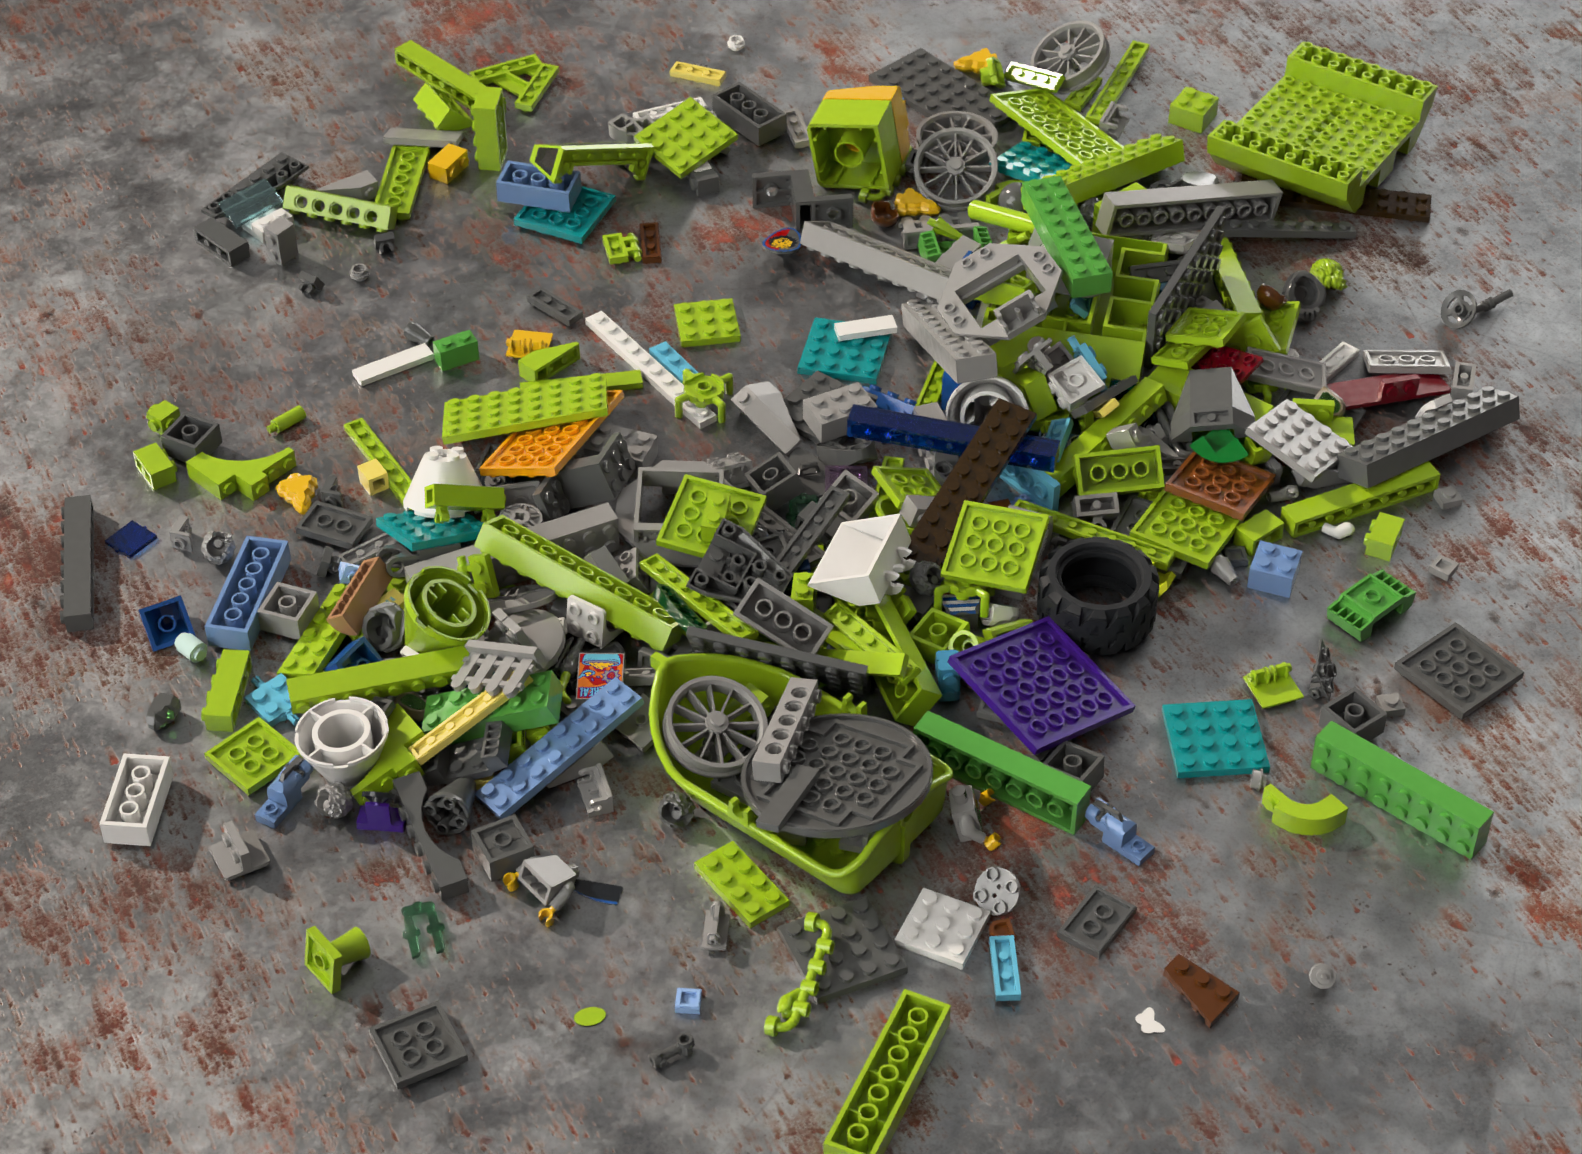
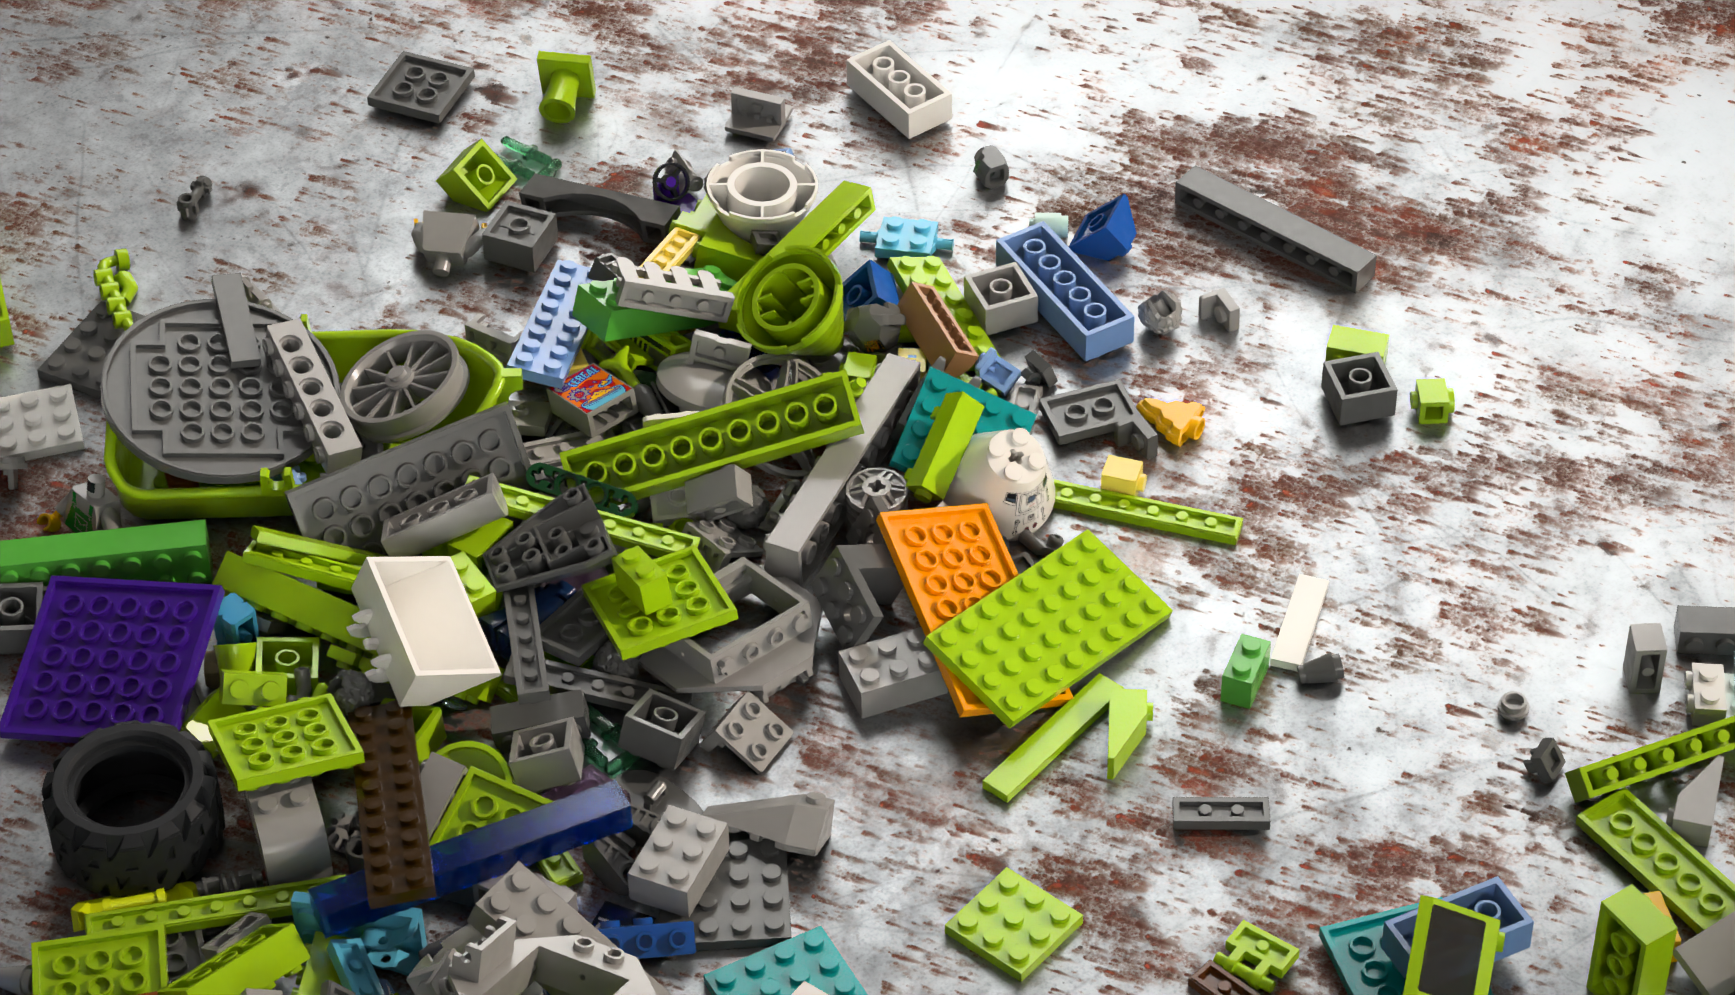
camera: 140 degrees right, 0 degrees up
clear blue piece [105,520,157,559] -> none
lime arch [186,447,297,501] -> none
lime brick [201,649,253,732] -> none
lime plate [204,717,303,796] -> none
lime cylinder [266,405,306,434] -> none
dark grey tile [298,270,325,296] -> none
dark grey cone [423,776,476,835] -> none
yellow hinge [505,330,553,358] -> none
black sticker [574,879,623,905] -> none
lime sticker [574,1007,606,1026] -> none
white plate [585,311,717,429] -> none
medium azure plate [649,341,698,384] -> none
lime plate [675,368,734,423] -> none
light blue tile [675,988,702,1015] -> none
none -> lime brick [219,669,288,706]
none -> dark grey arm [286,667,312,703]
none -> lime slope [436,138,517,212]
none -> light grey hinge [665,149,704,194]

